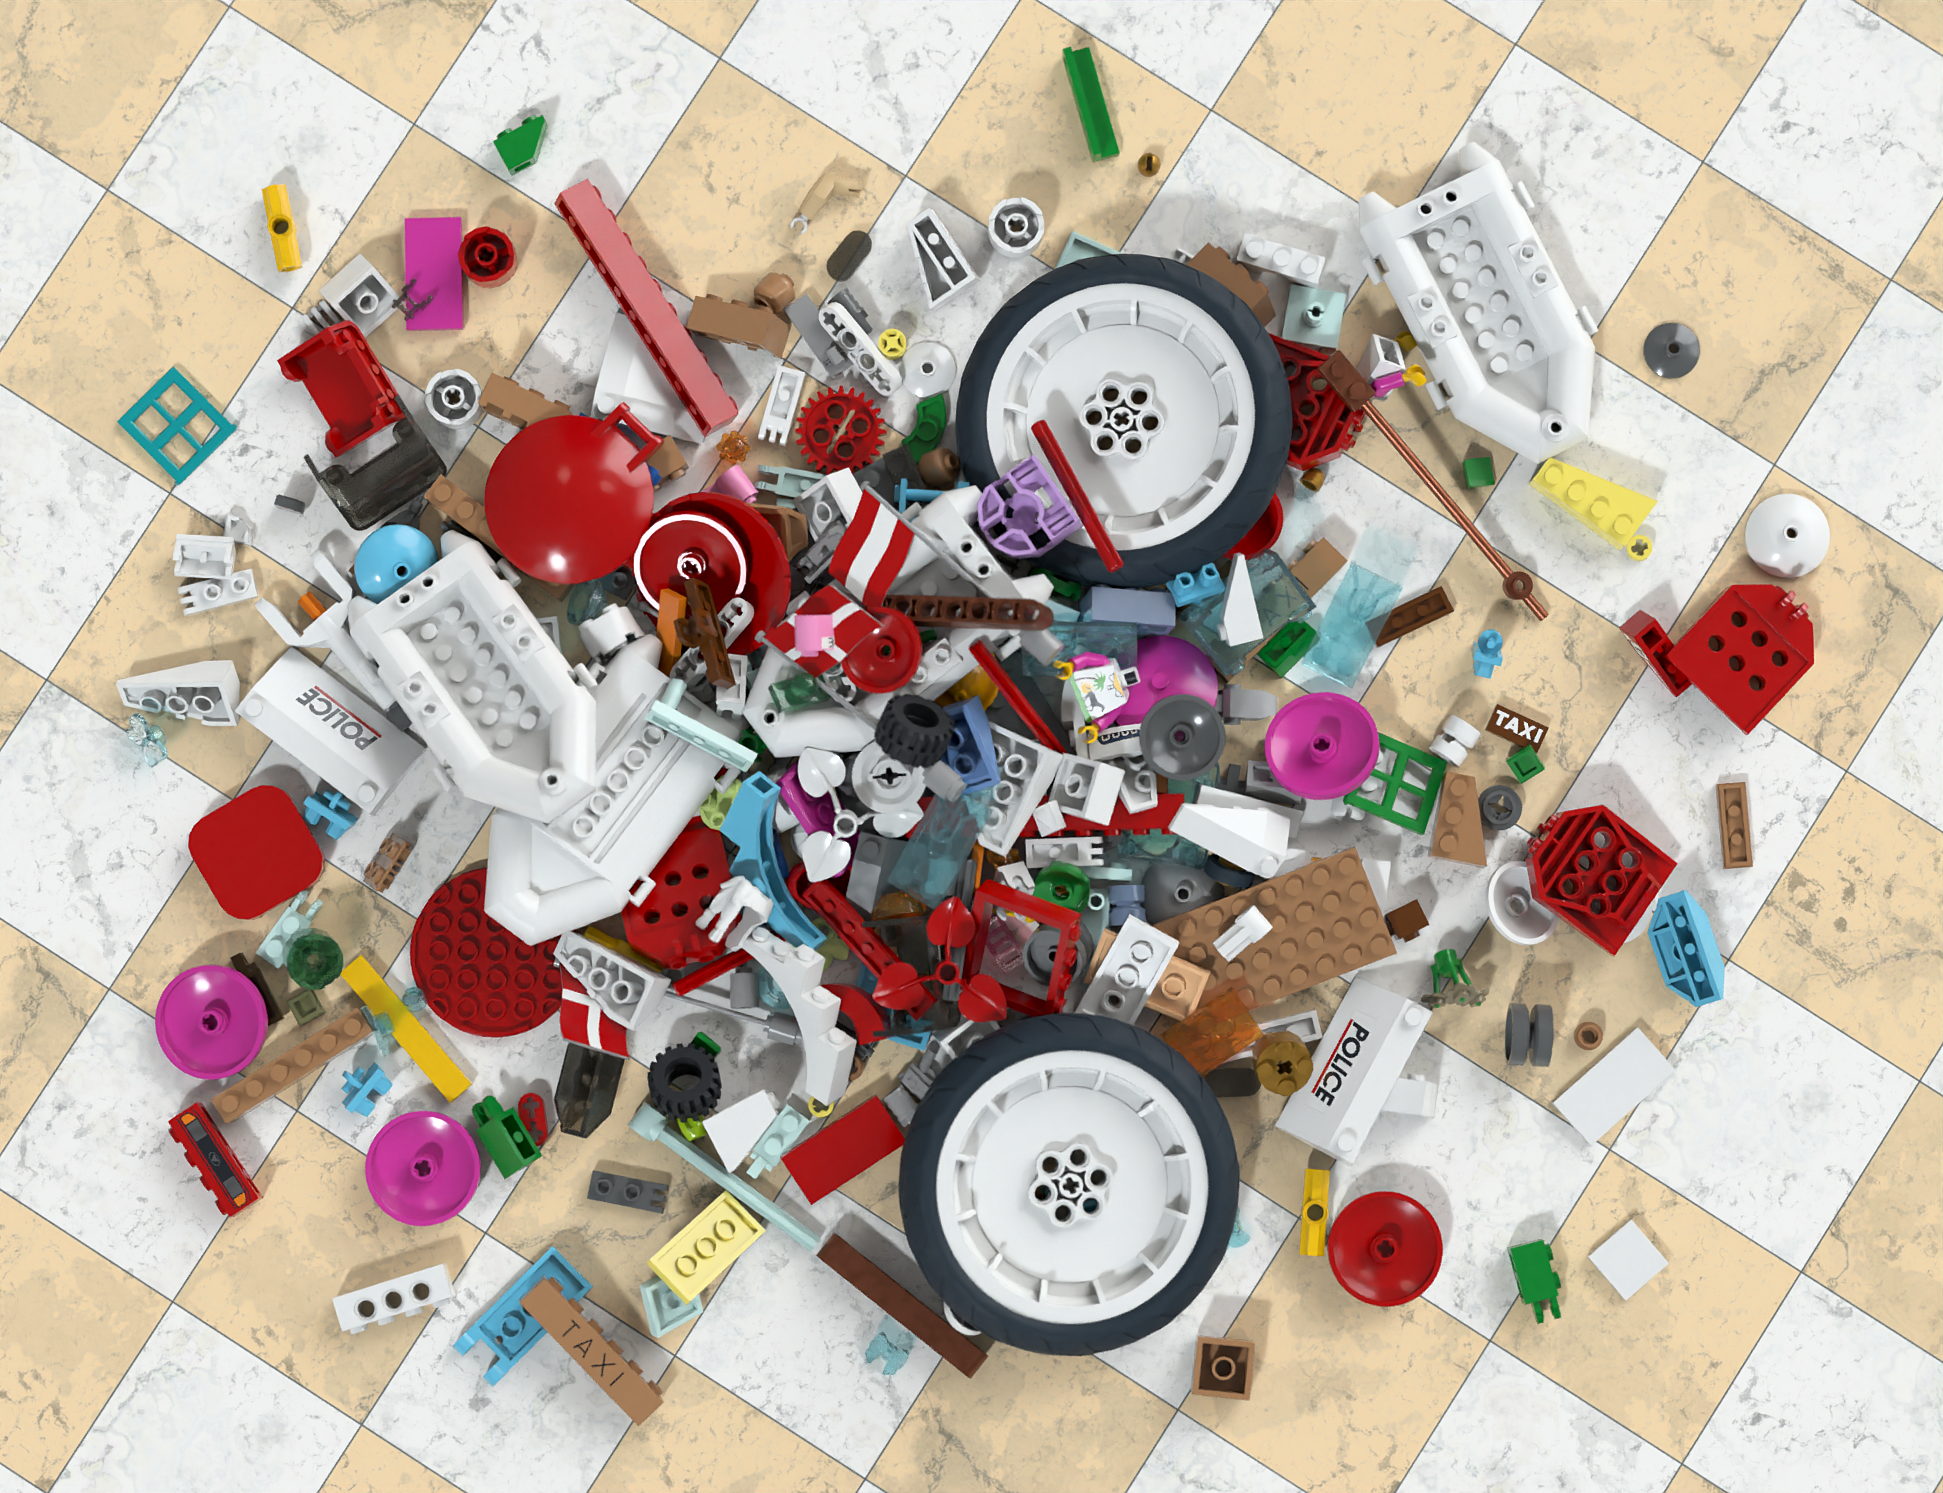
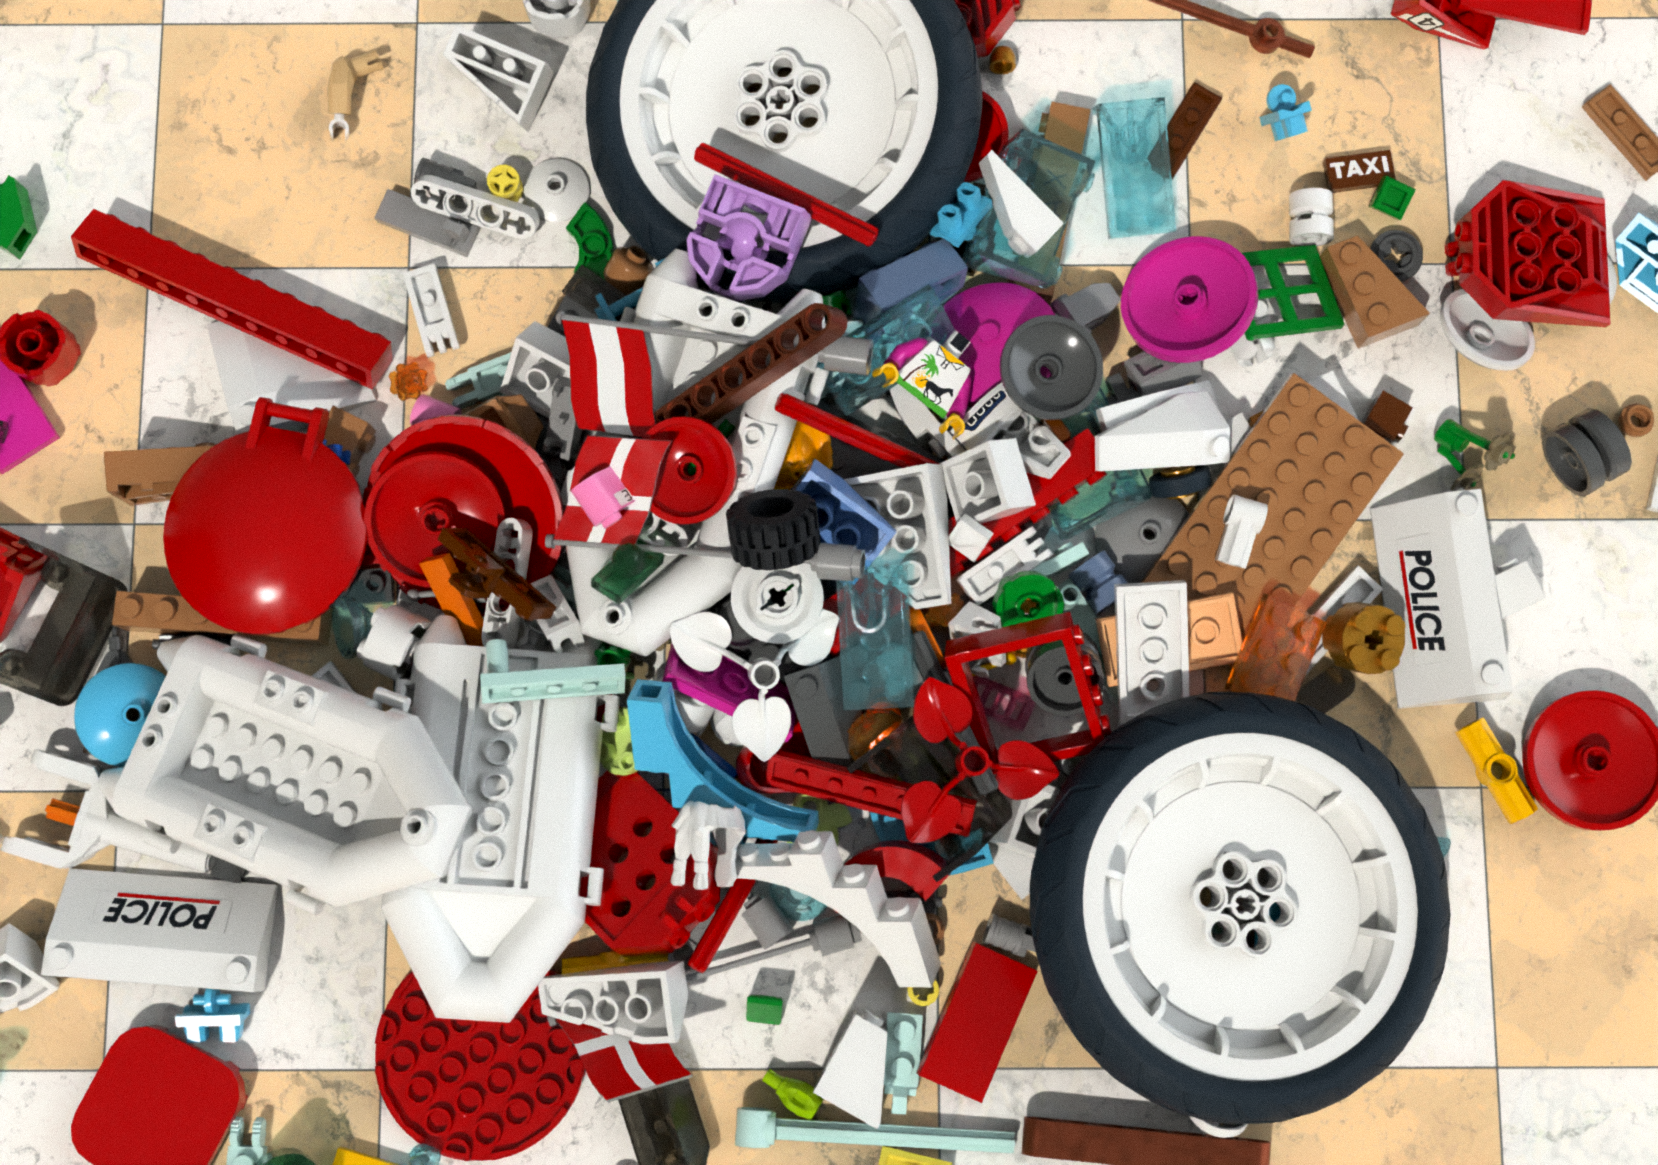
camera: 30 degrees left, 5 degrees down
medium nougat hinge [363,833,412,893] -> none
white brick [425,369,483,430] -> none
black tyre [647,1043,722,1123] -> none
medium nougat wedge [686,294,791,359] -> none
medium nougat head [753,272,795,314] -> none
red gear [795,386,887,475] -> none
clear smoke tile [826,230,872,282] -> none
light grey piece [898,1050,937,1100] -> none
medium nougat brick [1190,1335,1255,1401] -> none
green slope [1257,614,1320,678] -> none

